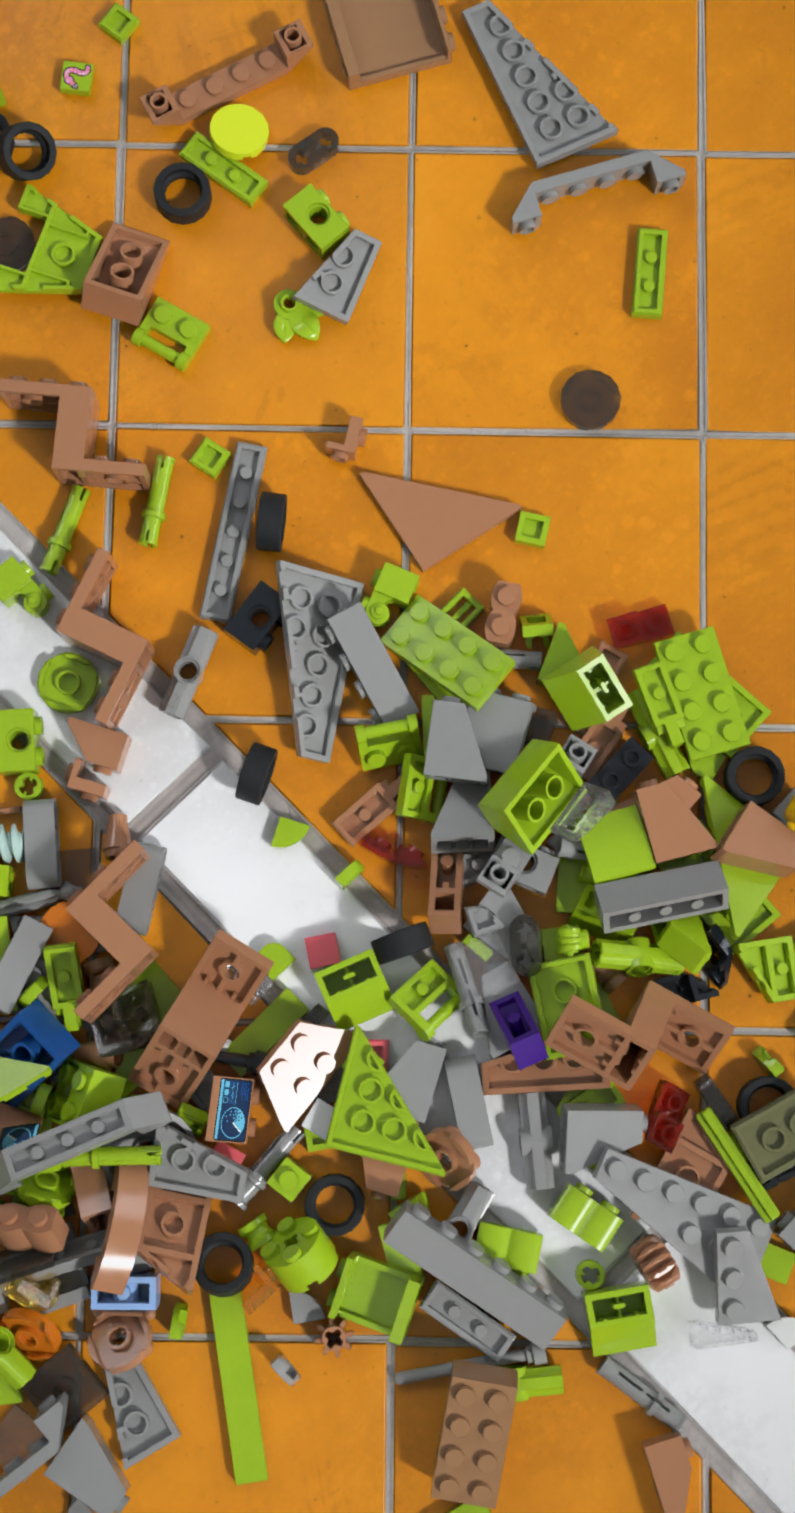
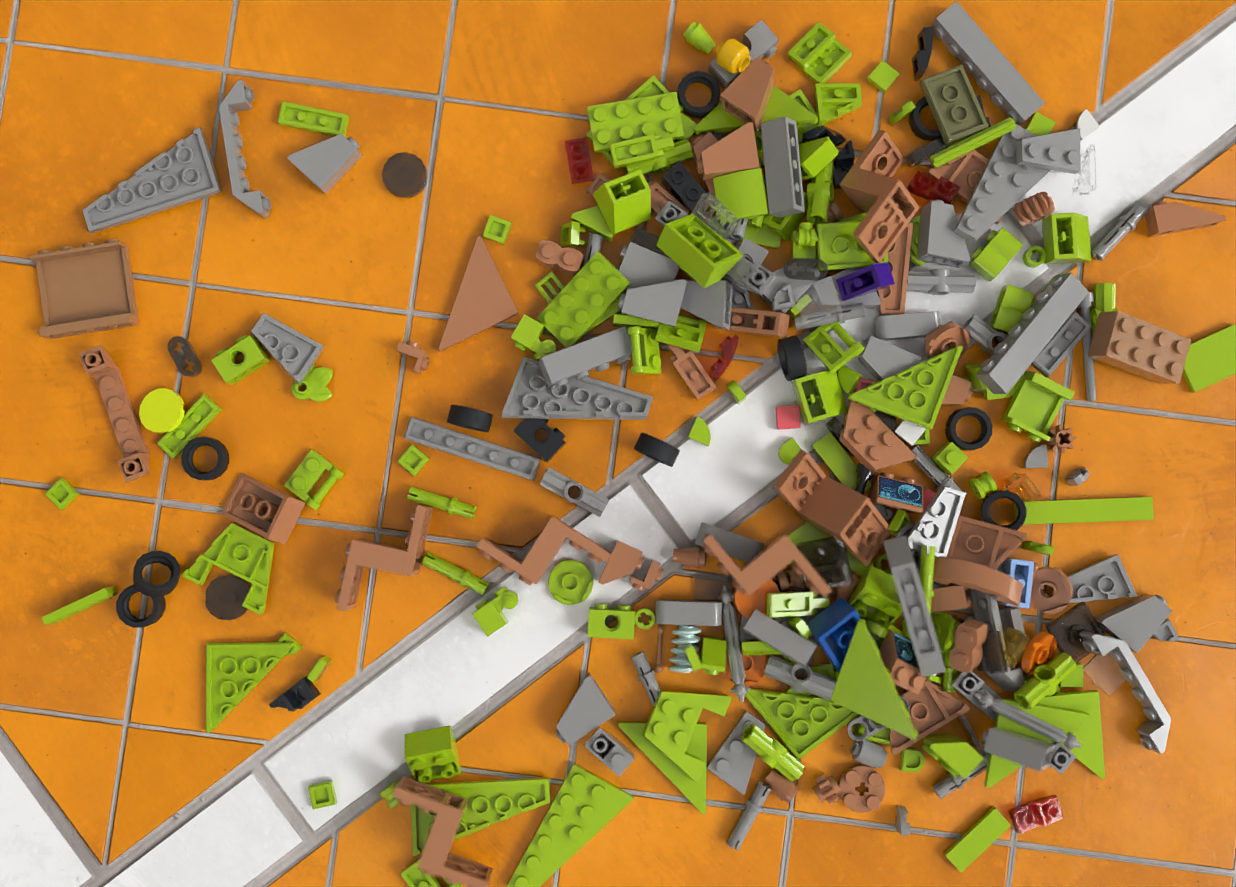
camera: 85 degrees left, 5 degrees up
lime tile [60,61,95,97] -> none
lime brick [260,1216,338,1293] -> none
none -> light grey slope [288,134,362,194]
none -> lime tile [838,365,862,394]

